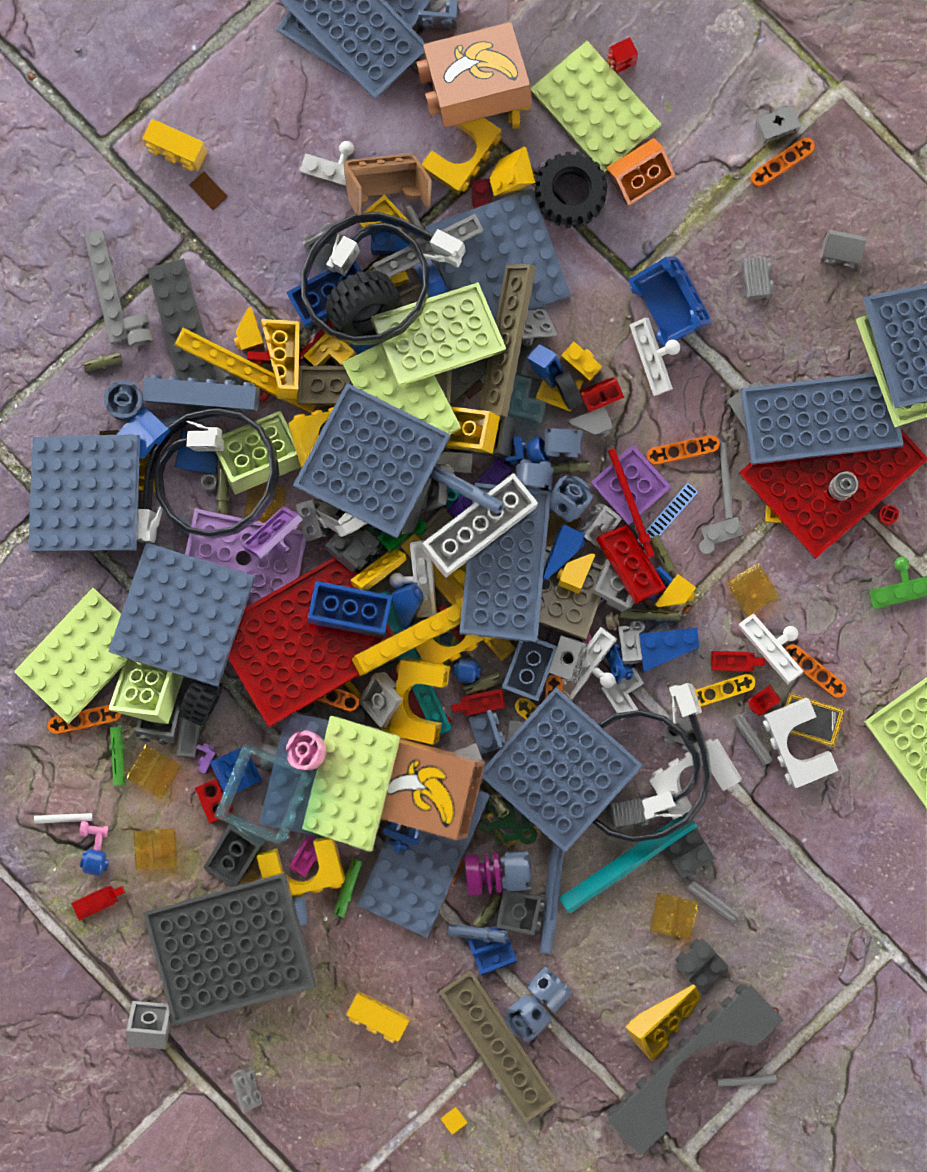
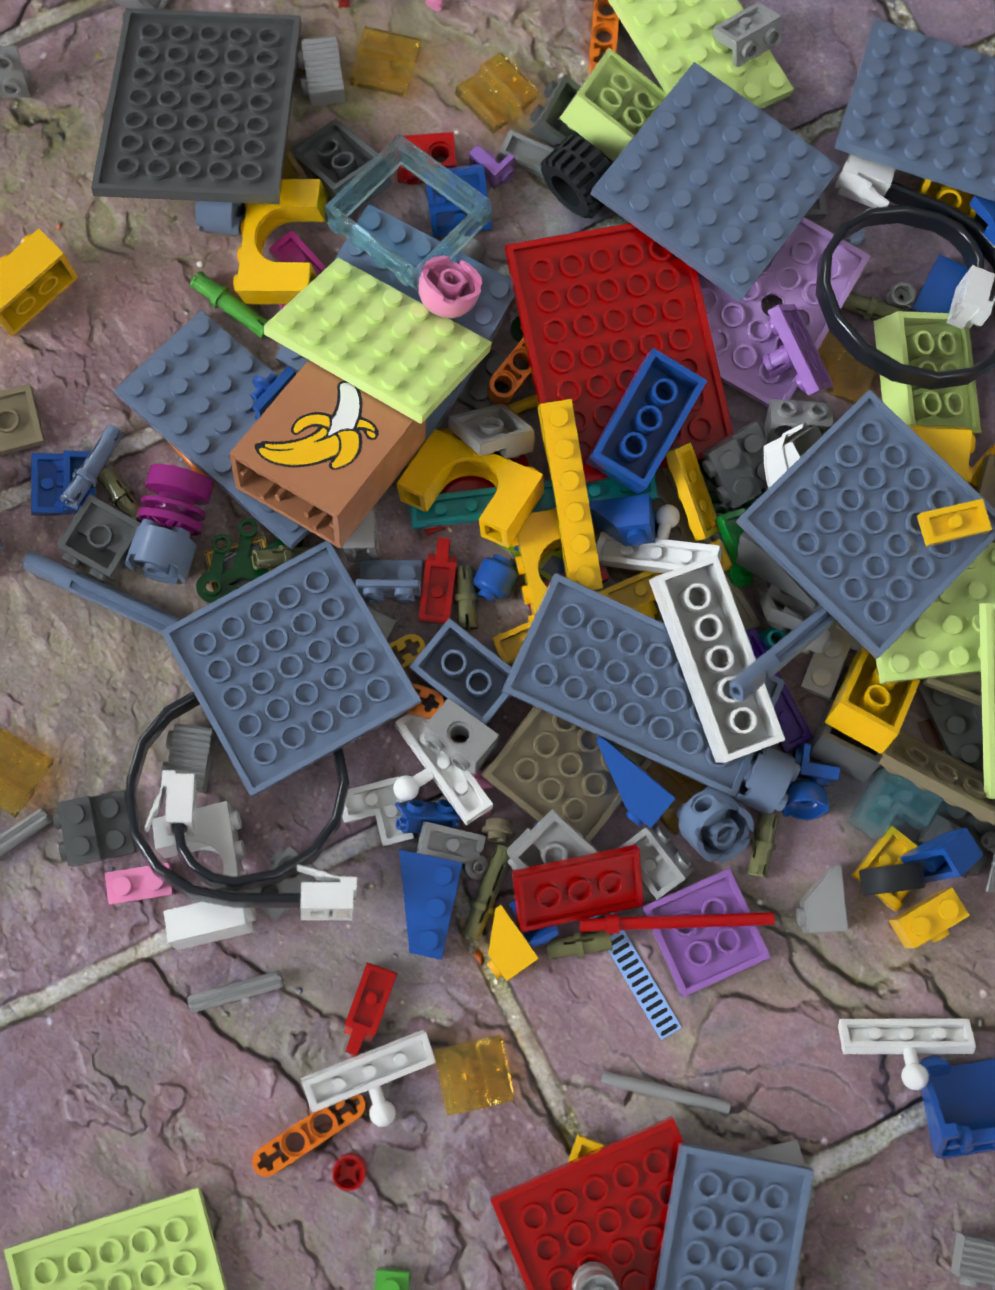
camera: 100 degrees right, 5 degrees down
bright green pin [109,727,125,785] -> none
sand blue brick [543,429,583,458] -> none
yellow slope [557,553,595,594] -> none
teal tile [559,812,698,914] -> none
red brick [580,376,624,412] -> none
orange beam [646,435,720,465] -> none
yellow beam [695,674,755,707] -> none
light grey hinge [699,517,743,554] -> none
red bracket [748,685,781,716] -> none
white arch [763,698,838,788] -> none
tile [785,693,845,747] -> none
none -> bright pink plate [105,863,175,905]
none -> light grey brick [297,35,346,107]
none -> red wheel [332,1152,367,1191]
none -> light grey bracket [713,2,782,67]
none -> yellow plate [917,498,992,547]

